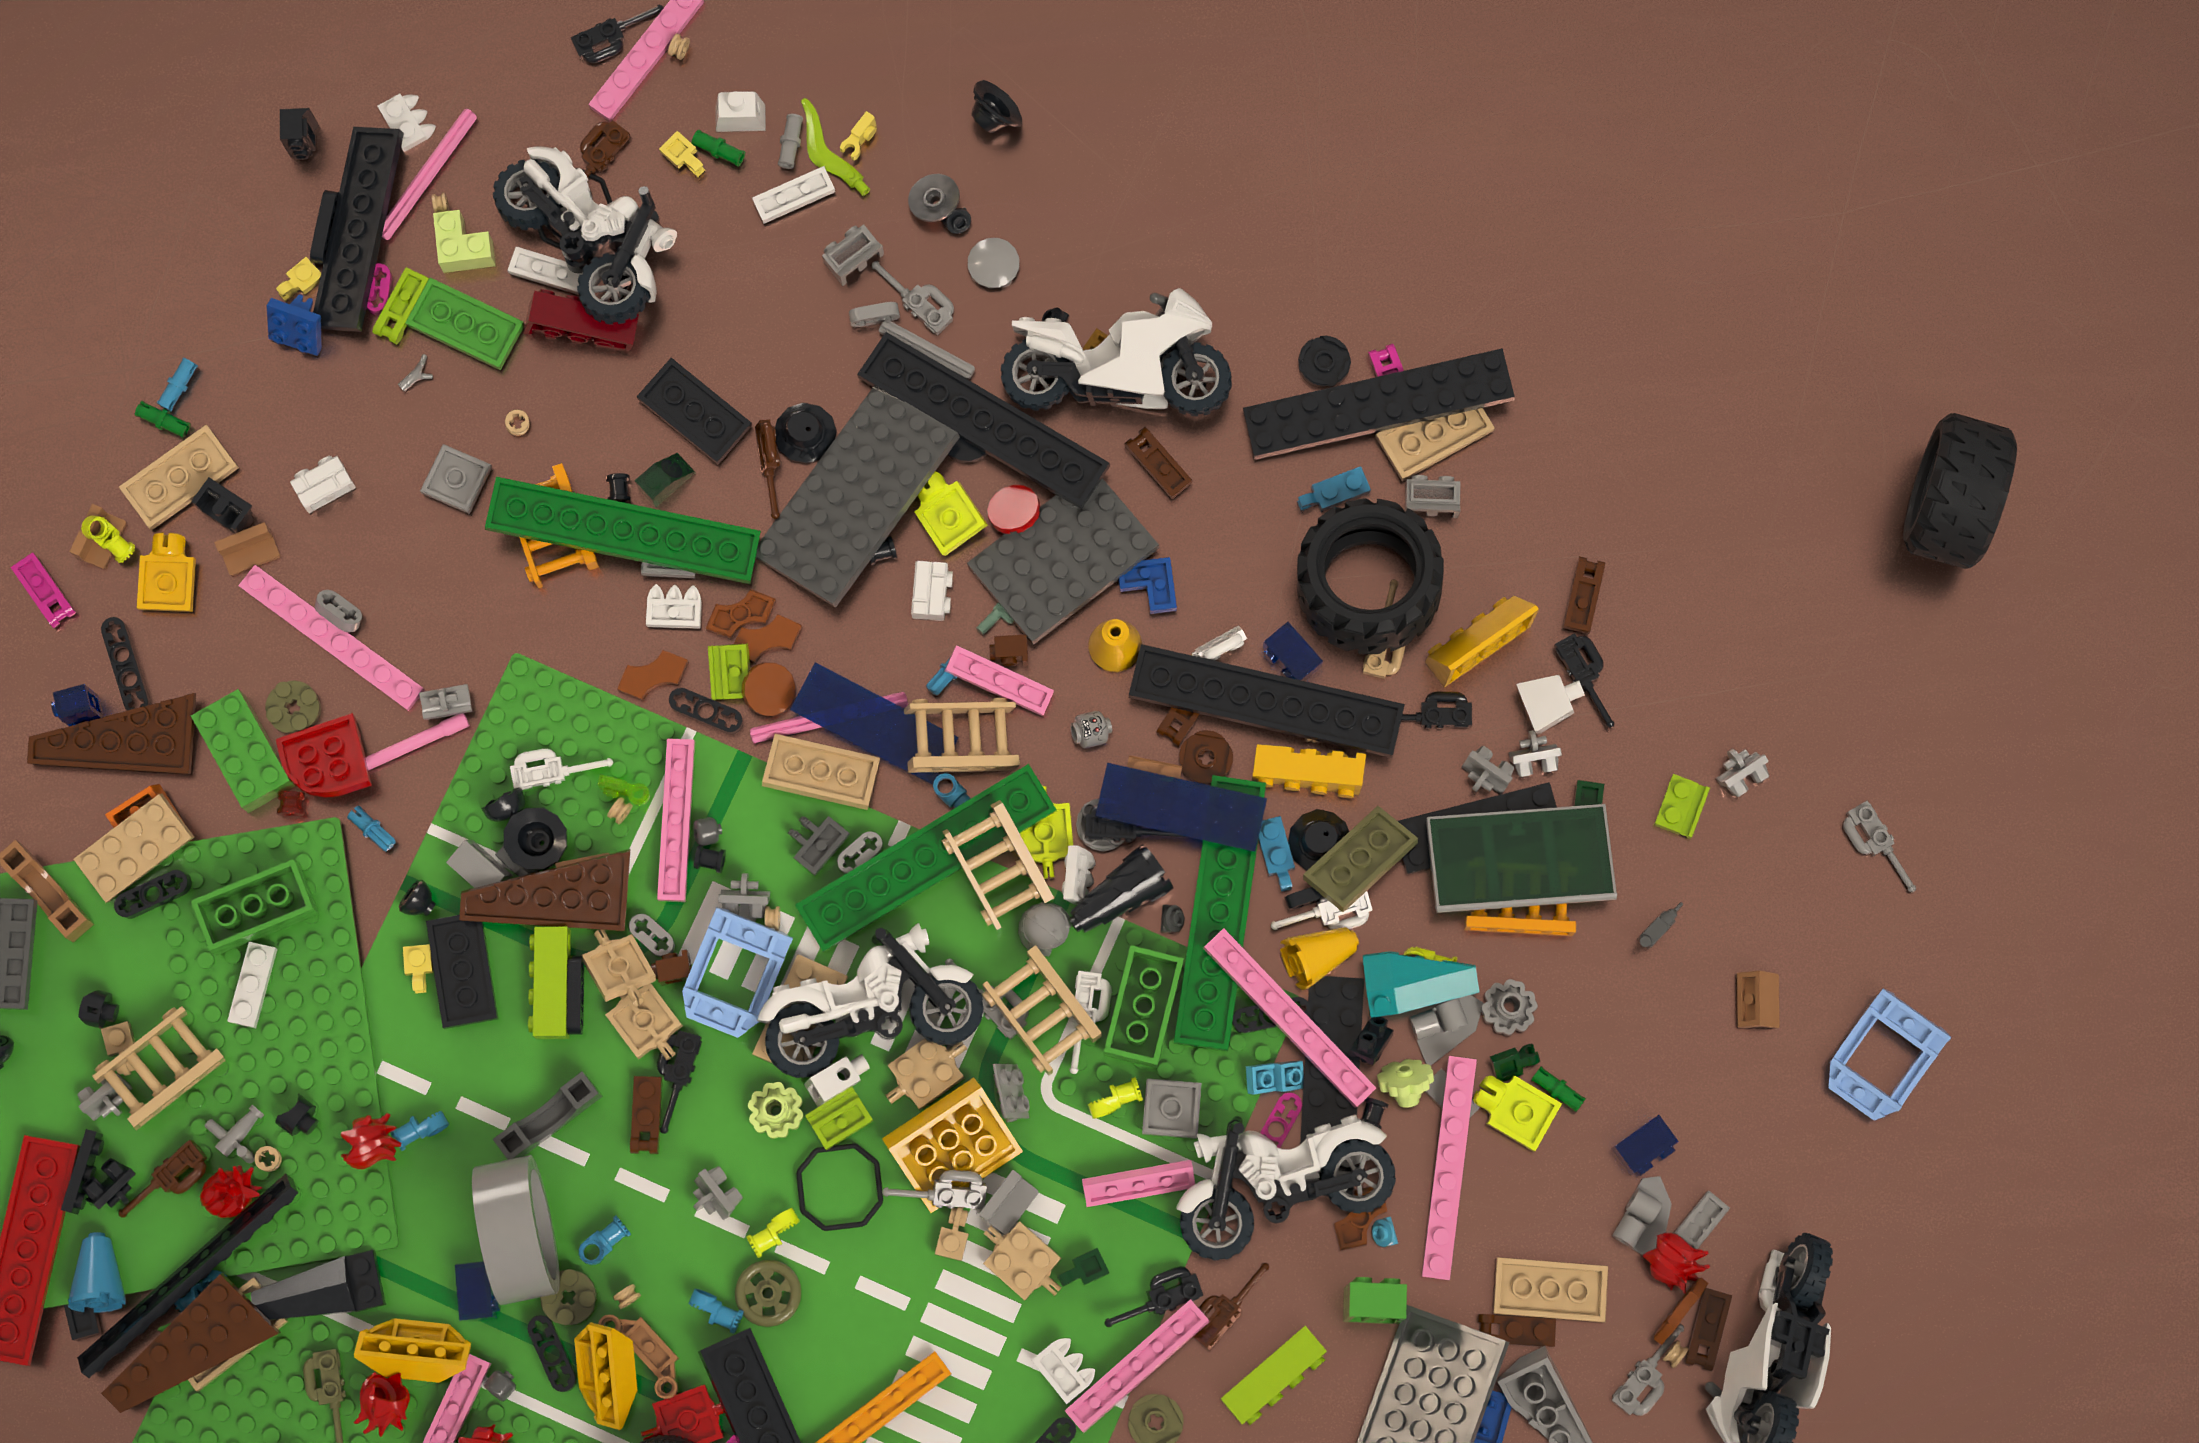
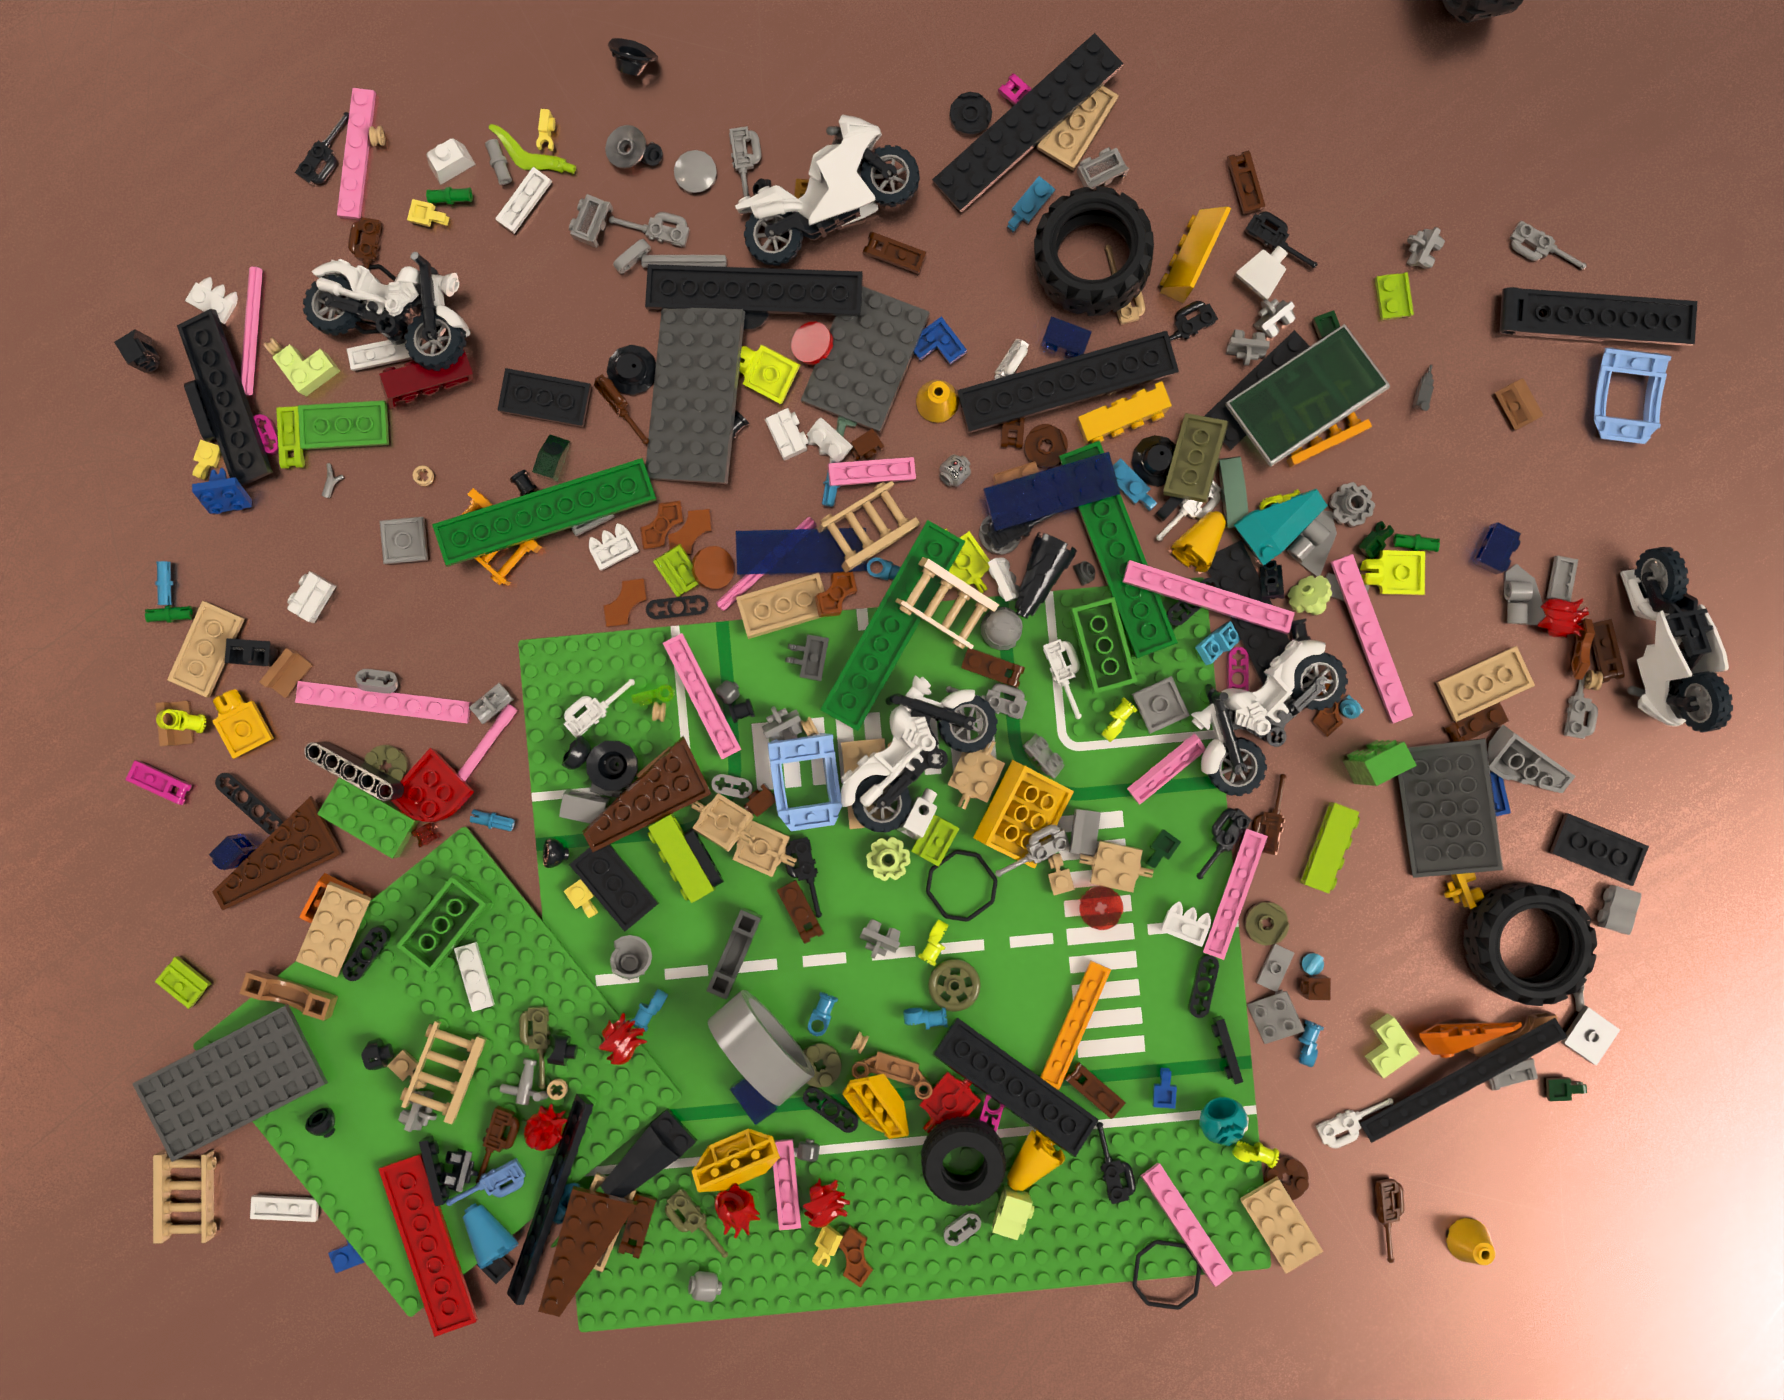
camera: 30 degrees left, 10 degrees up
light grey beam [837,831,883,874] -> none
tan fence [982,945,1102,1076] -> none
none -> black beam [304,741,404,801]
none -> medium blue piece [446,1158,526,1206]
none -> olive piece [519,1006,551,1089]
none -> light grey helmet [610,935,652,981]
none -> reddish brown plate [618,1192,657,1259]
none -> light grey piece [729,126,761,197]
none -> white plate [807,418,853,463]
none -> dark orange tile [815,571,857,617]
none -> reddish brown plate [961,648,1025,688]
none -> clear red plate [1079,886,1123,930]
none -> sand green slope [1218,456,1249,528]
none -> black hinge [1500,287,1698,346]

